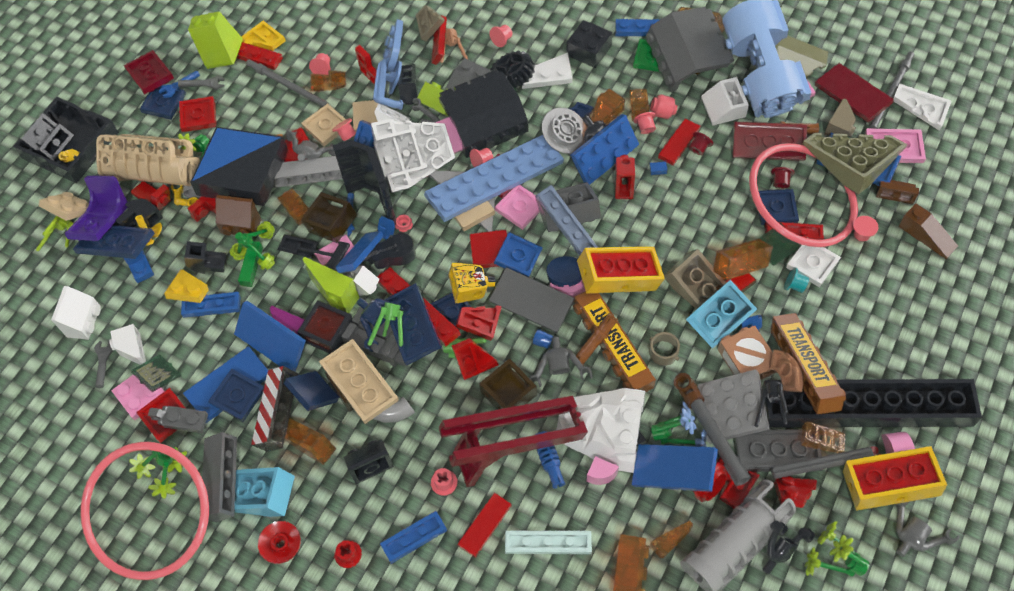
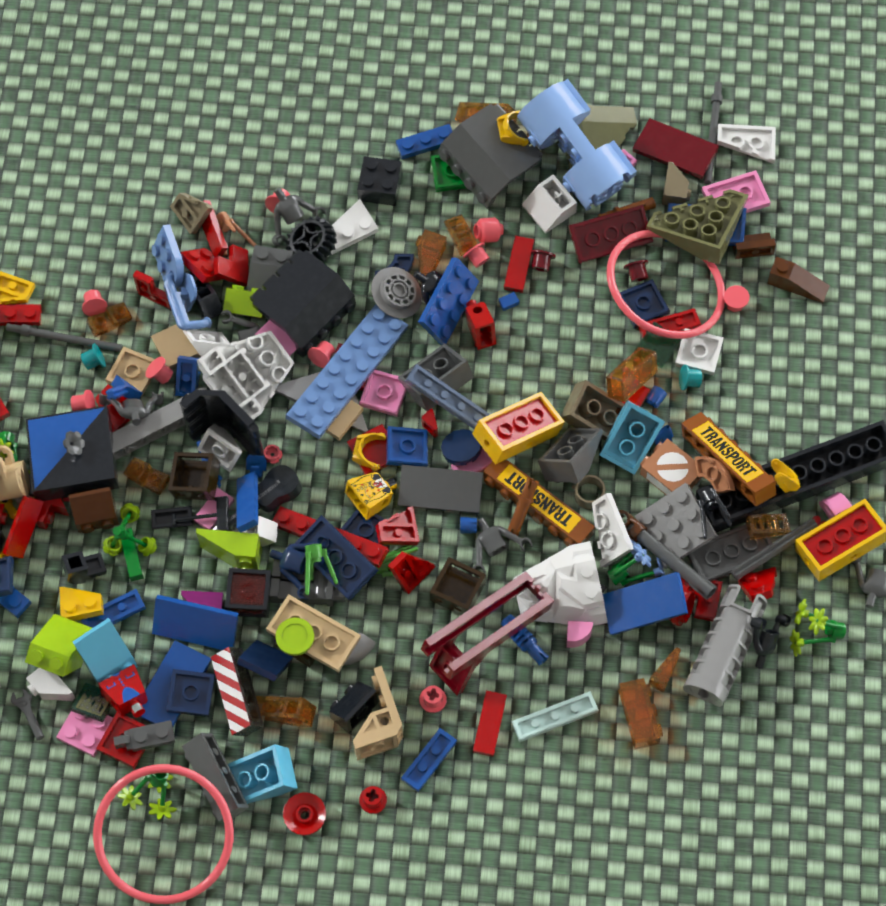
camera: 25 degrees left, 5 degrees up
none -> red tile [2,495,44,559]
none -> lime slope [25,614,92,677]
none -> dark grey plant [63,431,85,455]
none -> coral piece [71,390,96,411]
none -> medium azure slope [73,618,138,685]
none -> teal piece [81,343,106,370]
none -> red torso [98,664,148,718]
none -> blue piece [106,375,143,400]
none -> red plate [180,248,223,283]
none -> white slope [197,424,242,472]
none -> red tile [214,244,249,287]
none -> dark grey piece [272,187,326,247]
none -> lime piece [276,618,314,656]
none -> yellow helmet [352,433,387,471]
none -> tan bracket [353,666,403,761]
none -> red slope [421,408,438,438]
none -> yellow helmet [497,111,529,146]
none -> dark grey slope [538,428,603,484]
none -> white wing [592,493,634,568]
none -> blue hose [646,386,667,408]
none -> yellow helmet [771,459,800,493]

